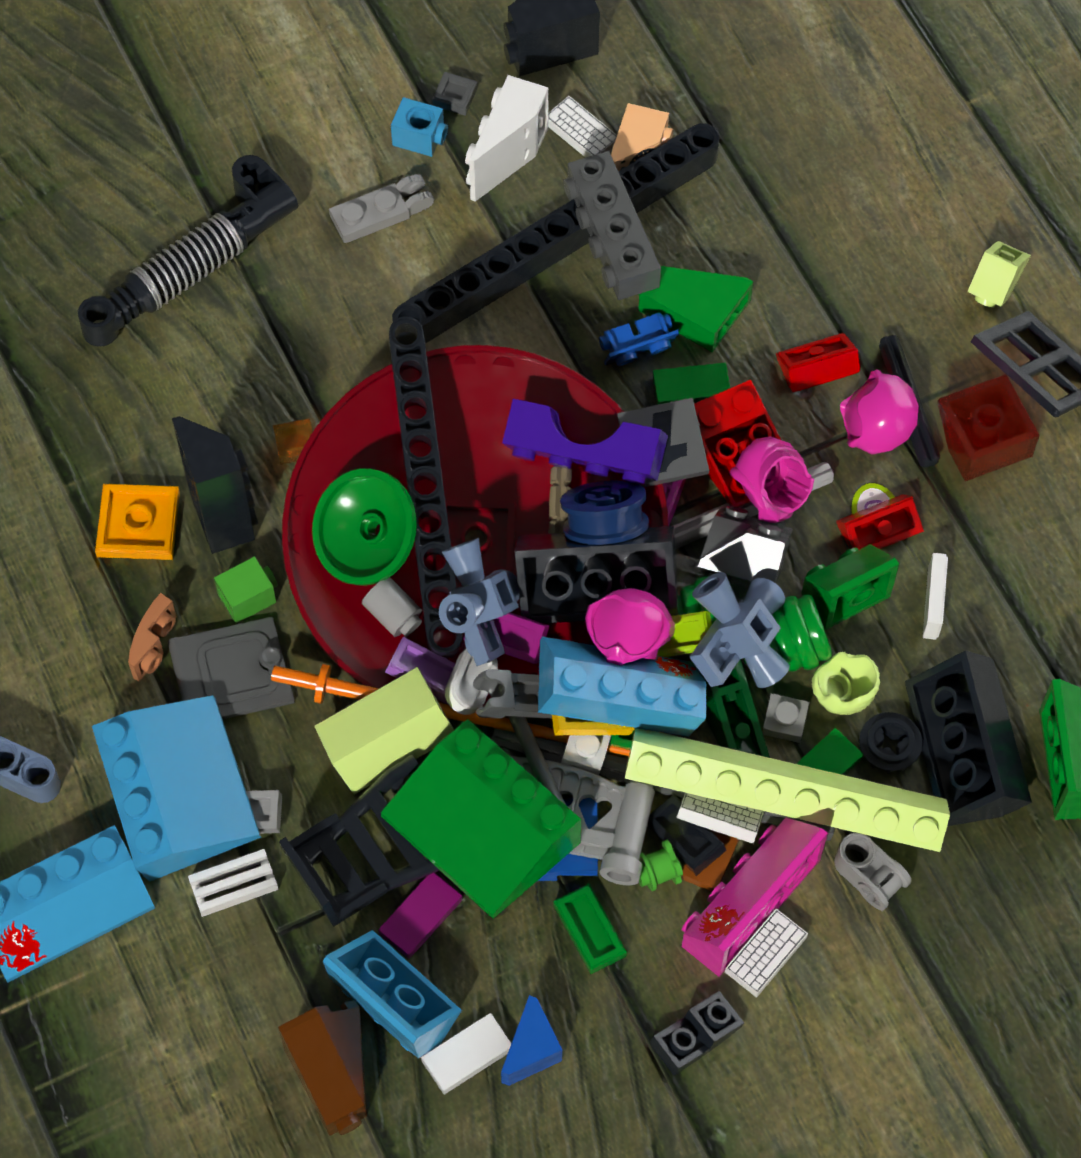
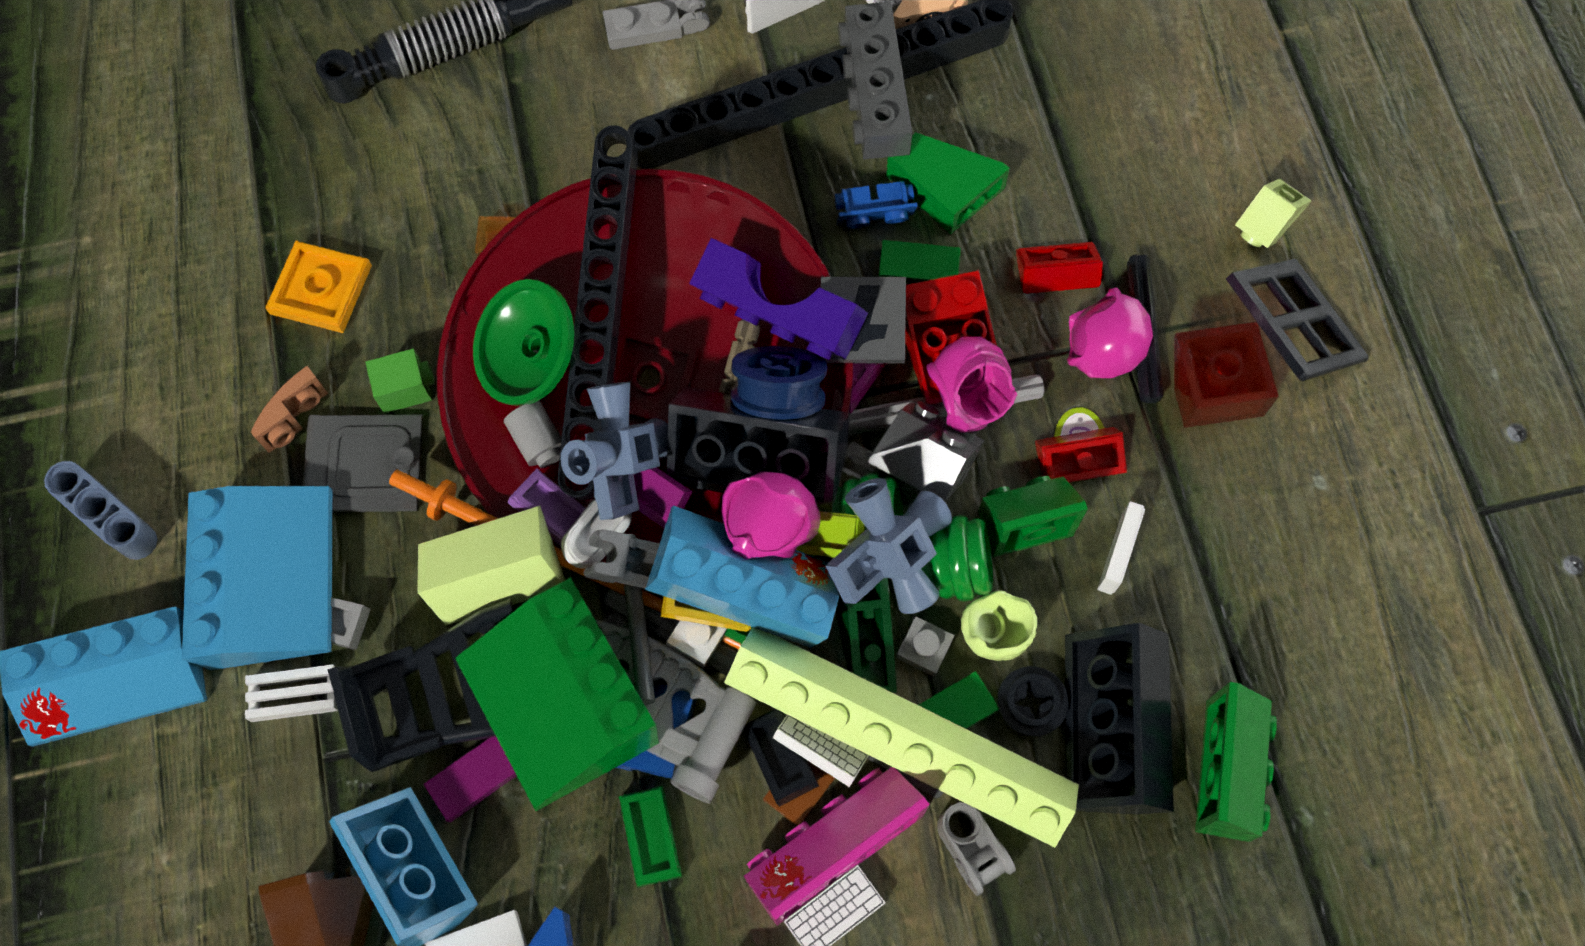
camera: 15 degrees right, 5 degrees up
black slope [172,416,258,554] -> none
bright green brick [639,839,683,892] -> none

